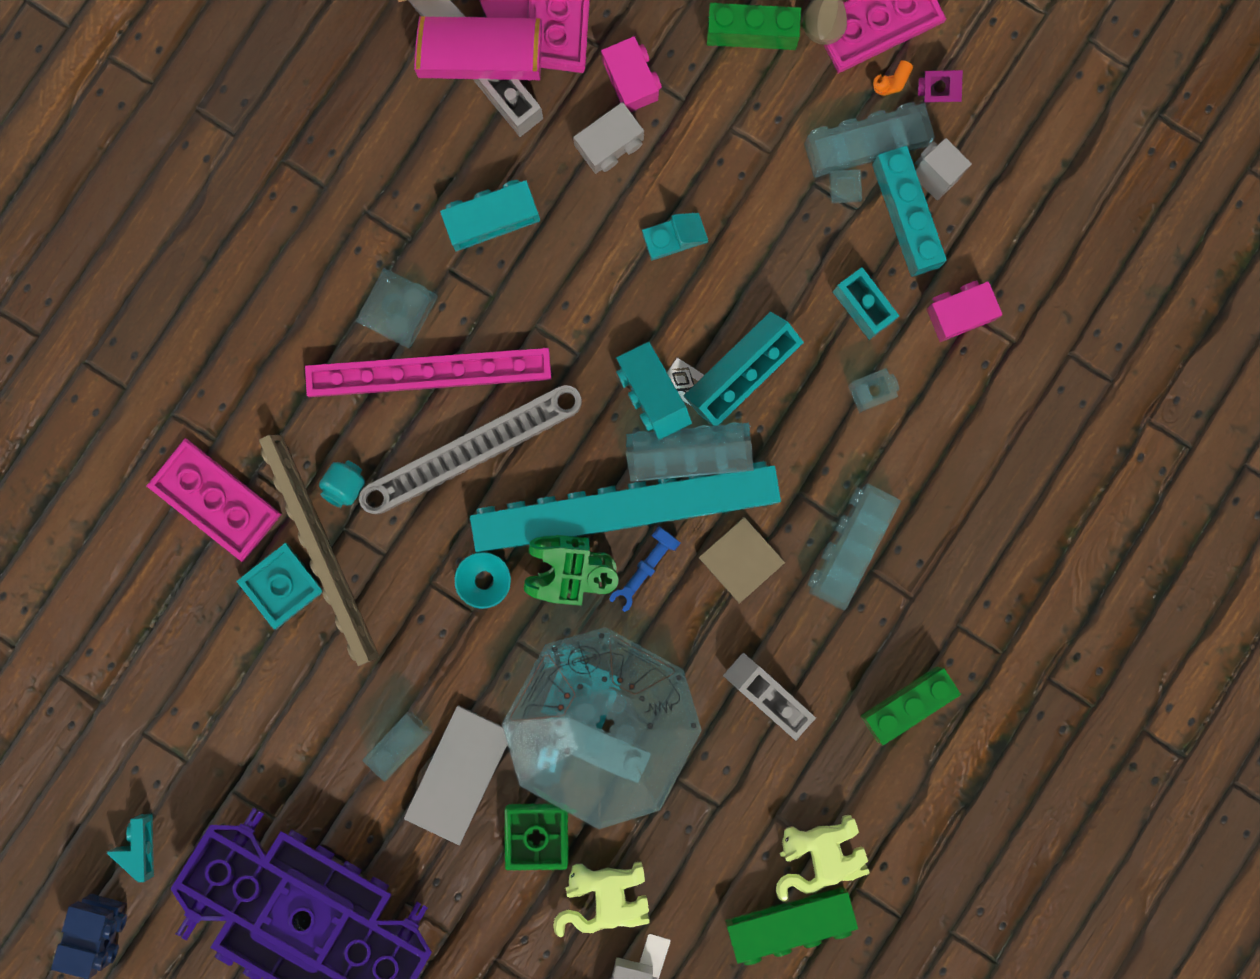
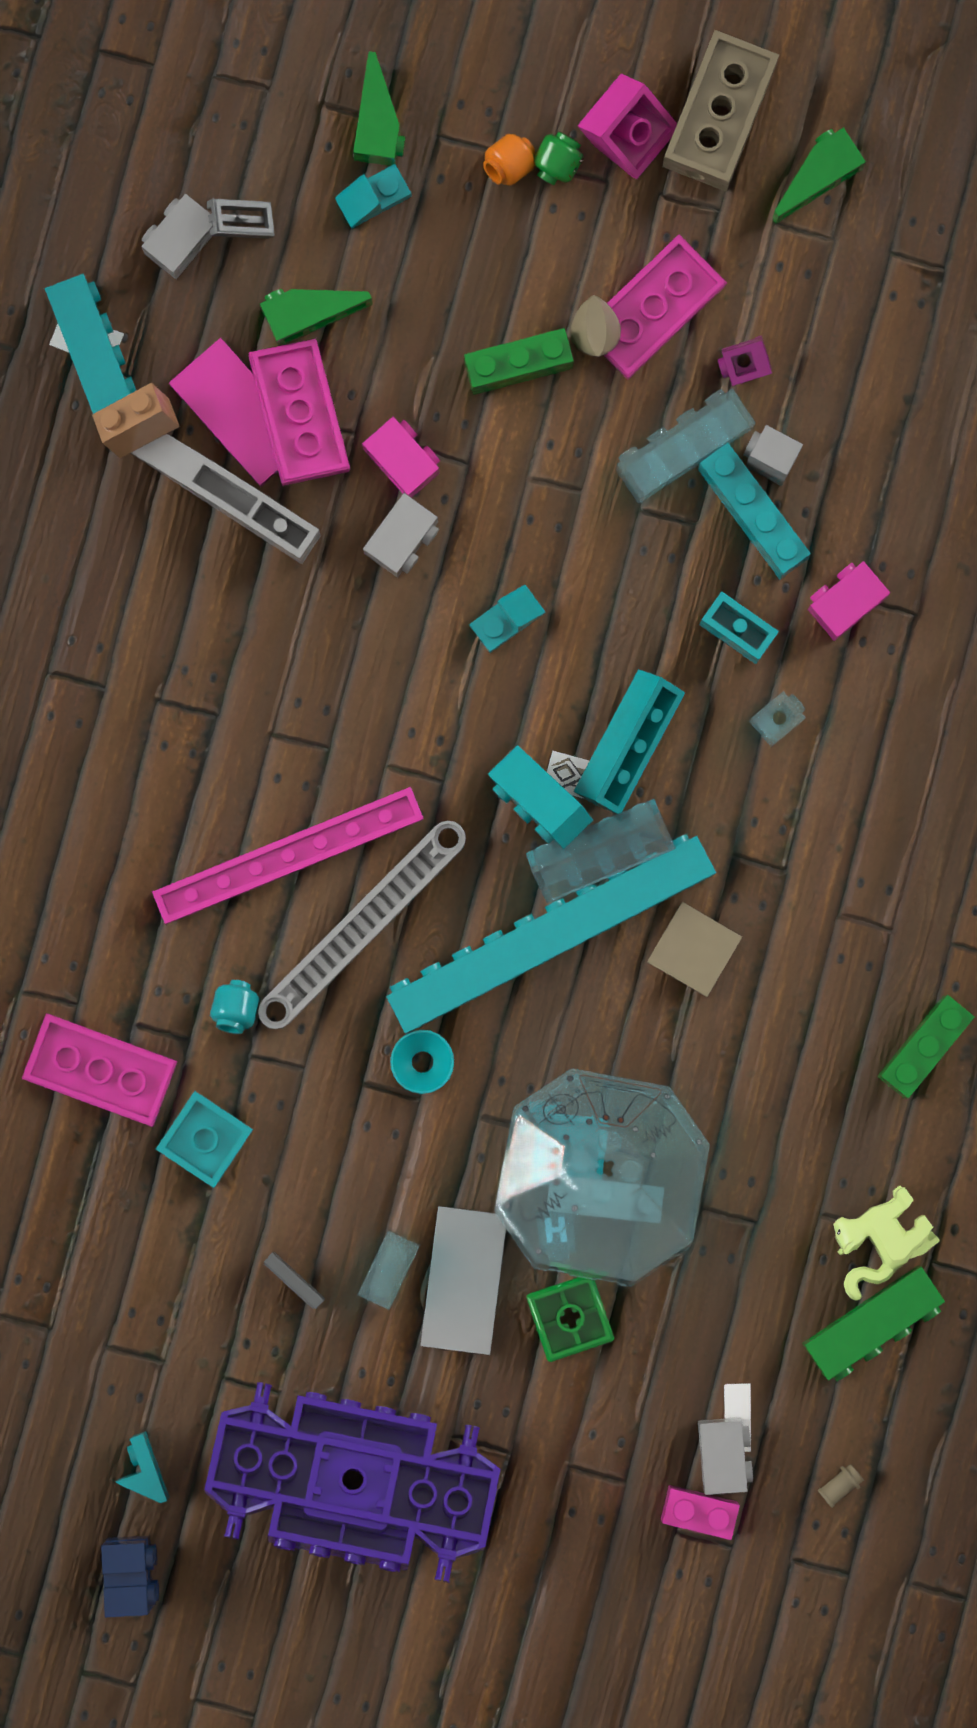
camera: 15 degrees left, 0 degrees up
dark tan plate [259,435,379,666] -> none
clear light blue slope [356,268,438,349] -> none
dark pink slope [414,16,542,80] -> none
teal brick [440,180,540,252] -> none
green piece [523,535,618,606] -> none
yellowish green animal [553,862,650,937] -> none
blue piece [609,526,681,612] -> none
light grey slope [723,653,816,741] -> none
clear light blue brick [807,484,901,611] -> none
clear light blue tile [829,170,862,203] -> none
orange arm [873,60,913,96] -> none
none -> dark grey tile [264,1252,325,1309]

